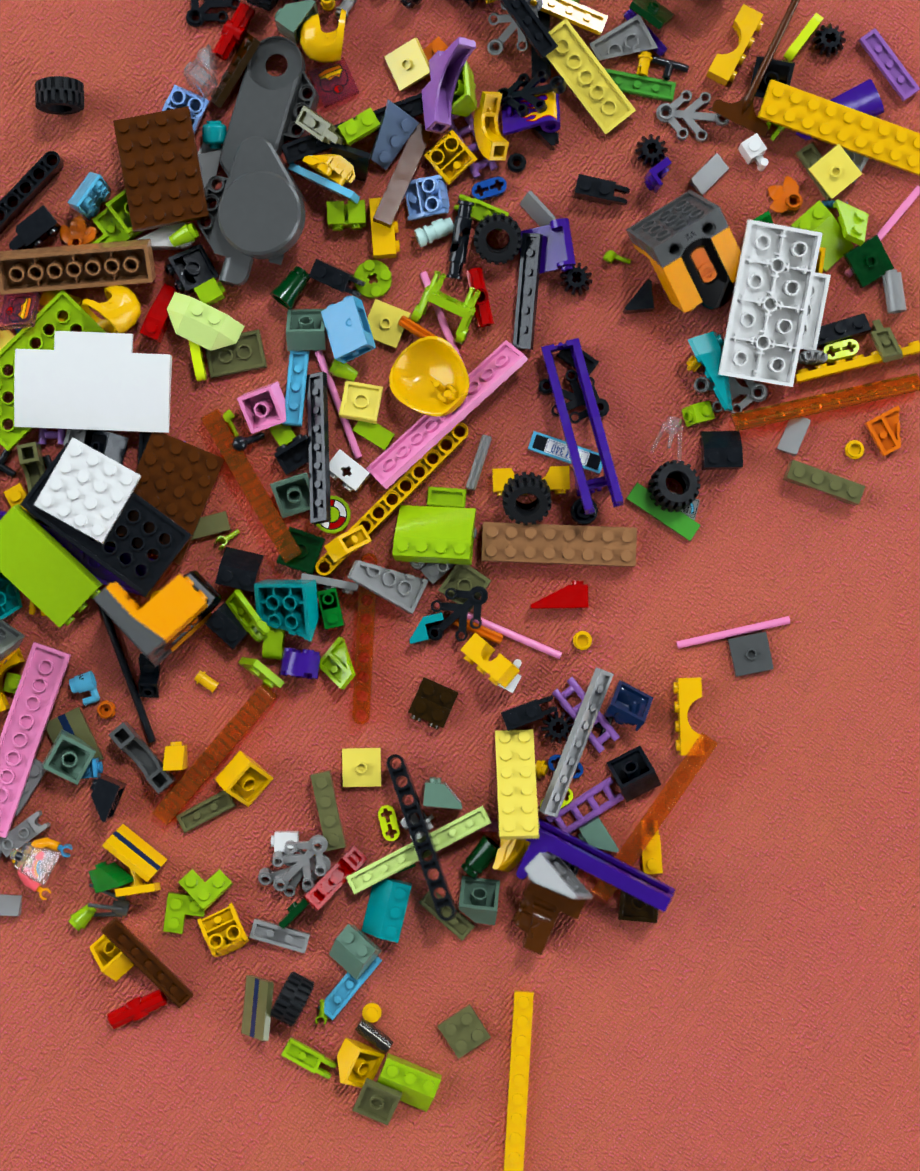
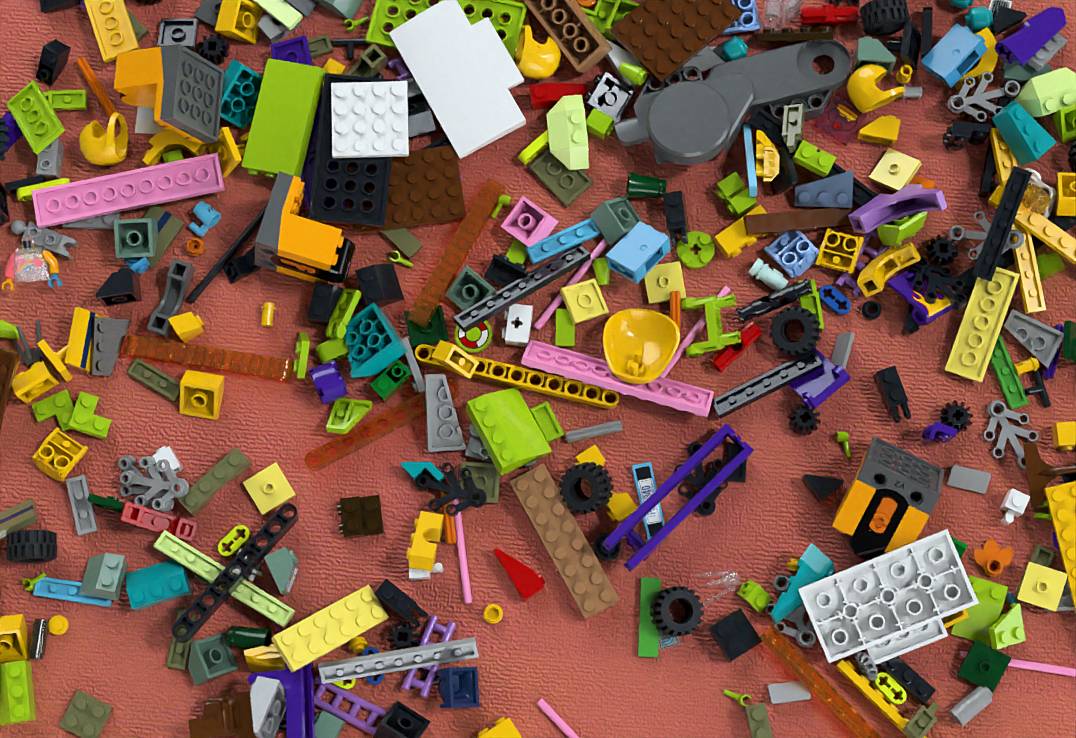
camera: 60 degrees right, 10 degrees down
green slope [88,861,134,893] -> none
black bar [232,432,265,451] -> none
none -> yellow slope [12,361,59,404]
none -> wing [90,317,131,376]
none -> yellow tile [207,127,246,178]
none -> lime hand [723,689,752,706]
none -> yellow slope [857,115,901,147]
none -> black gear [926,234,958,267]

